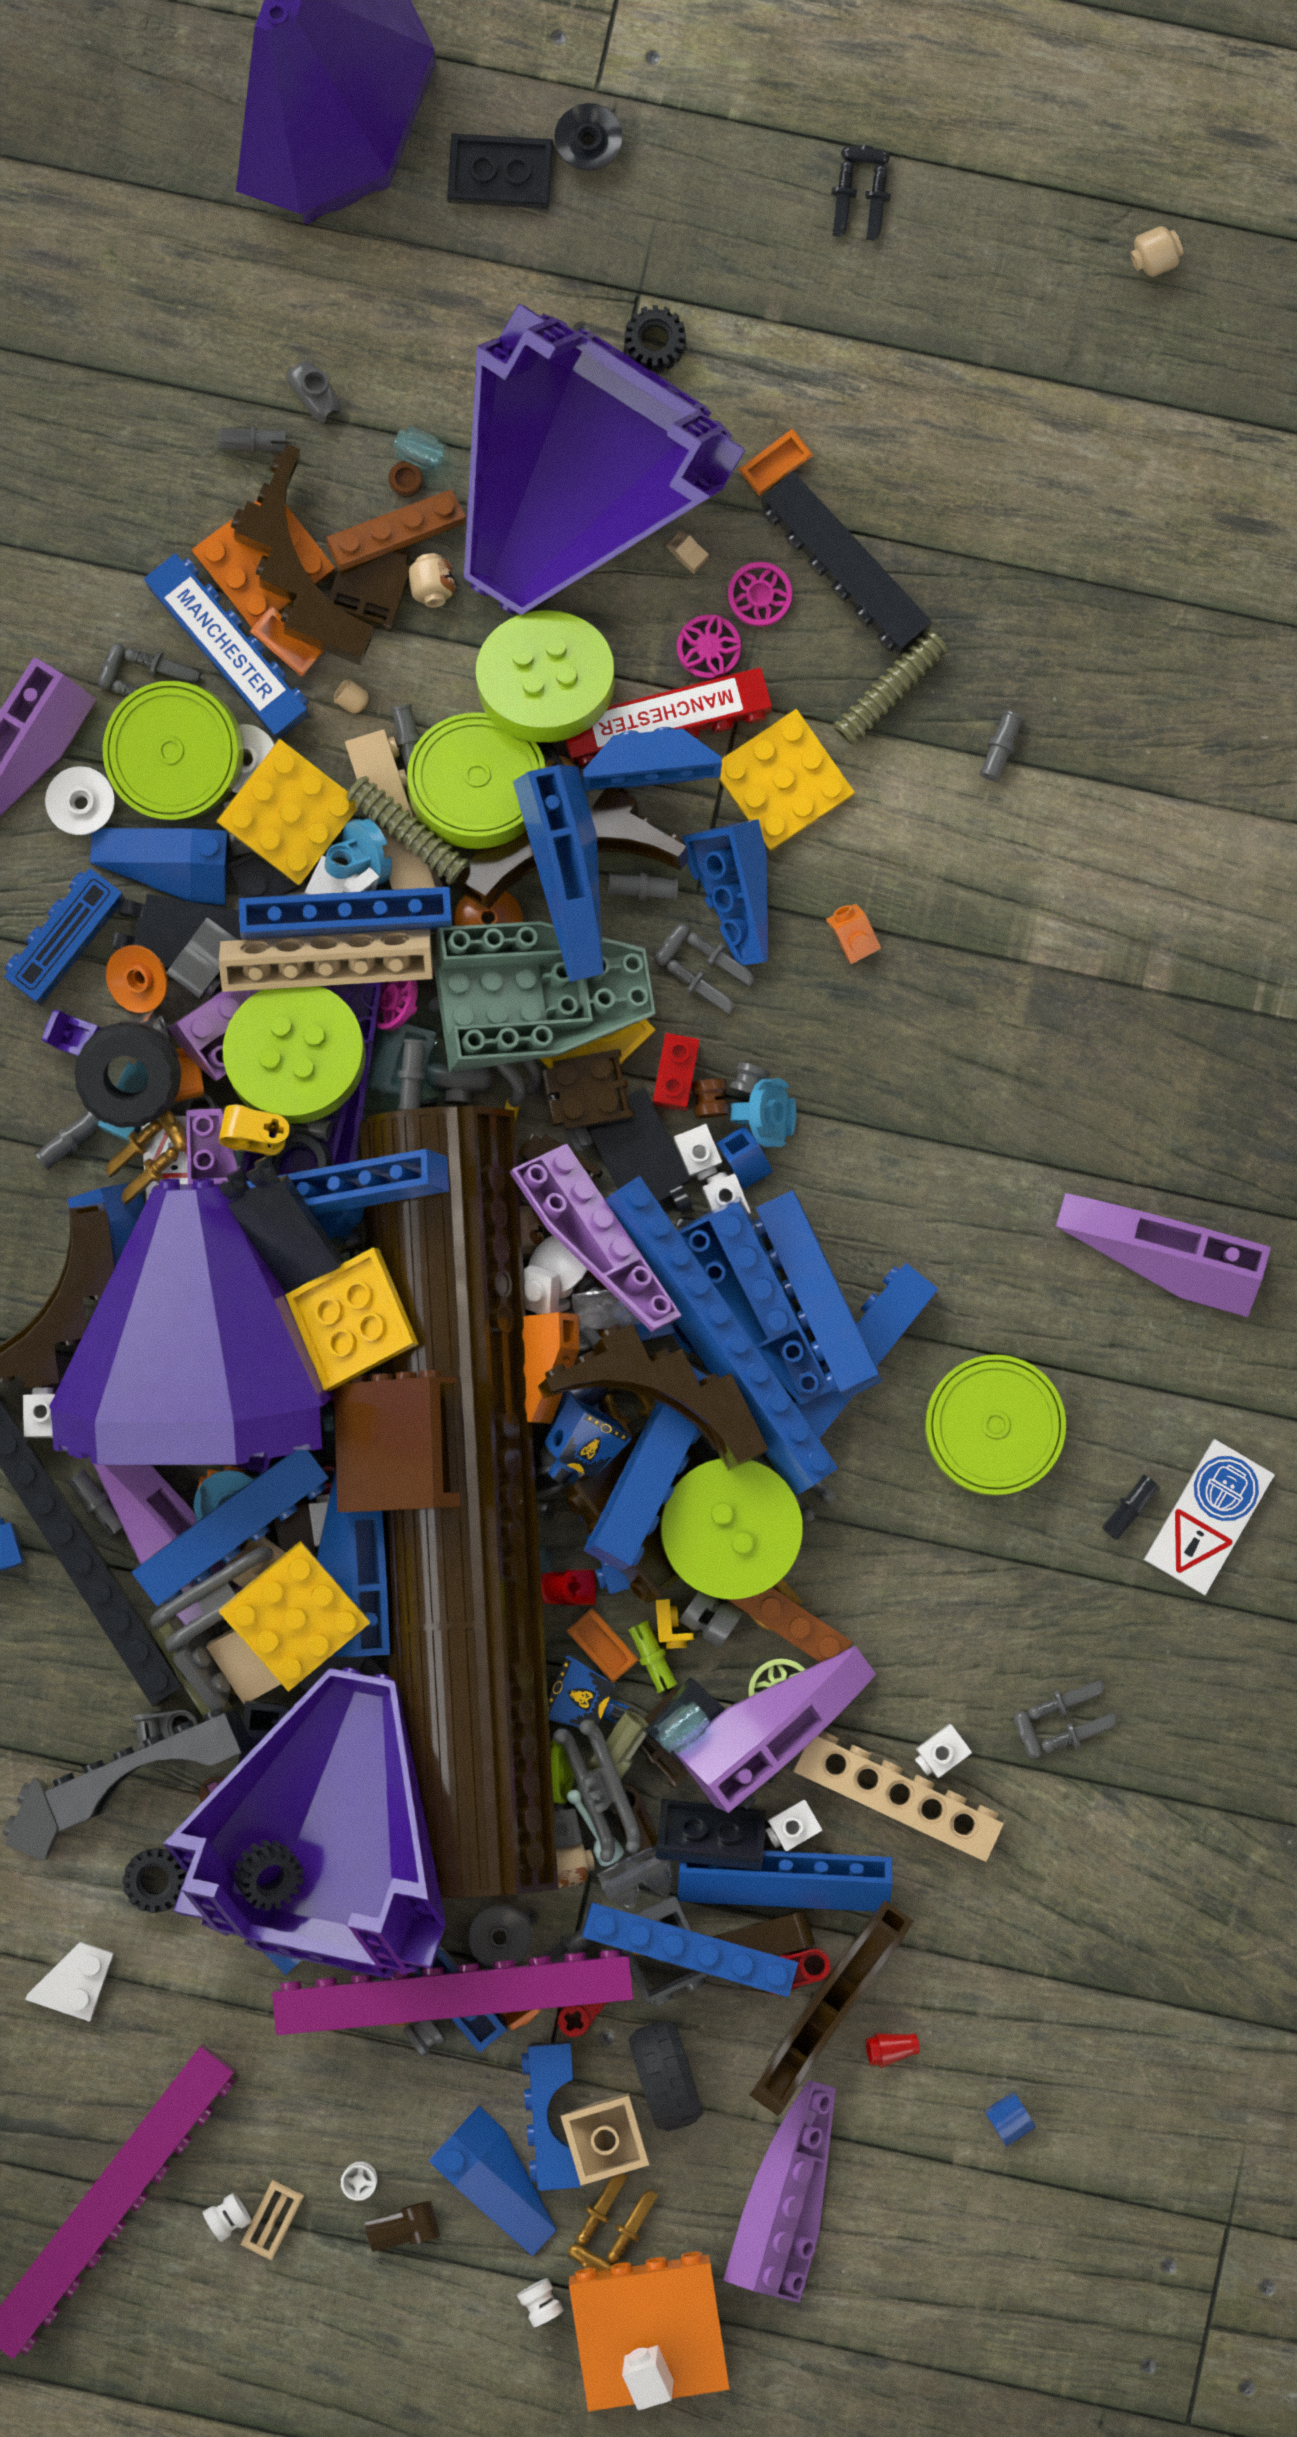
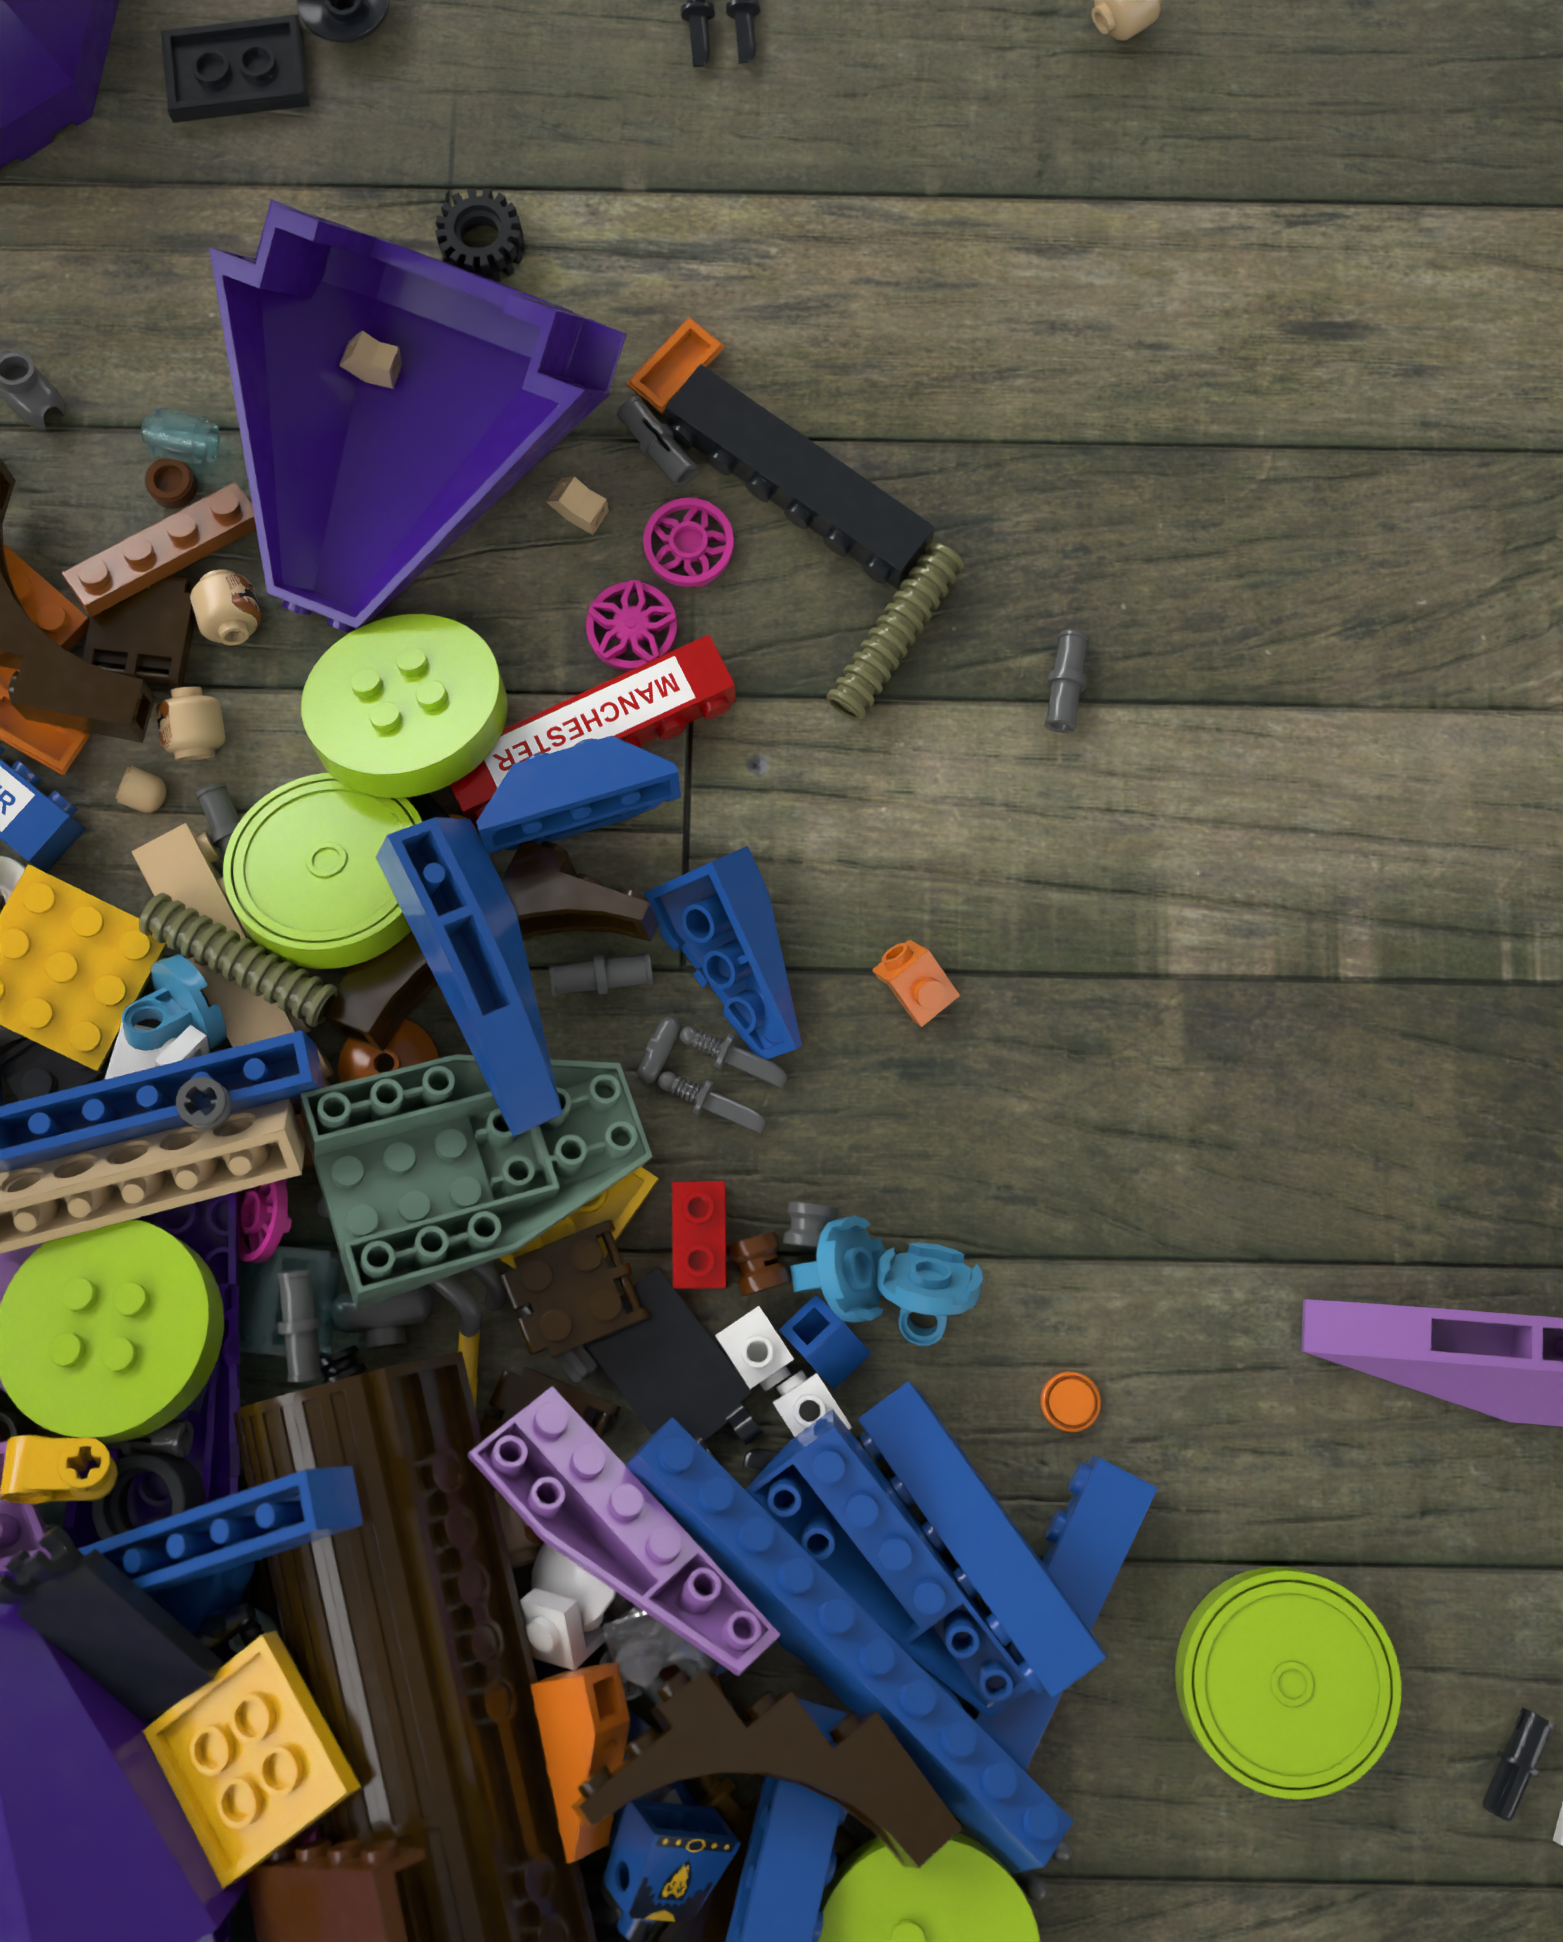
camera: 10 degrees left, 5 degrees down
yellow plate [718,709,855,852] -> none
none -> tan head [156,687,226,761]
none -> dark grey bush [176,1077,232,1130]
none -> tan piece [339,331,402,389]
none -> dark grey pin [617,396,698,488]
none -> dark azure tile [877,1242,983,1346]
none -> orange piece [1040,1371,1101,1433]

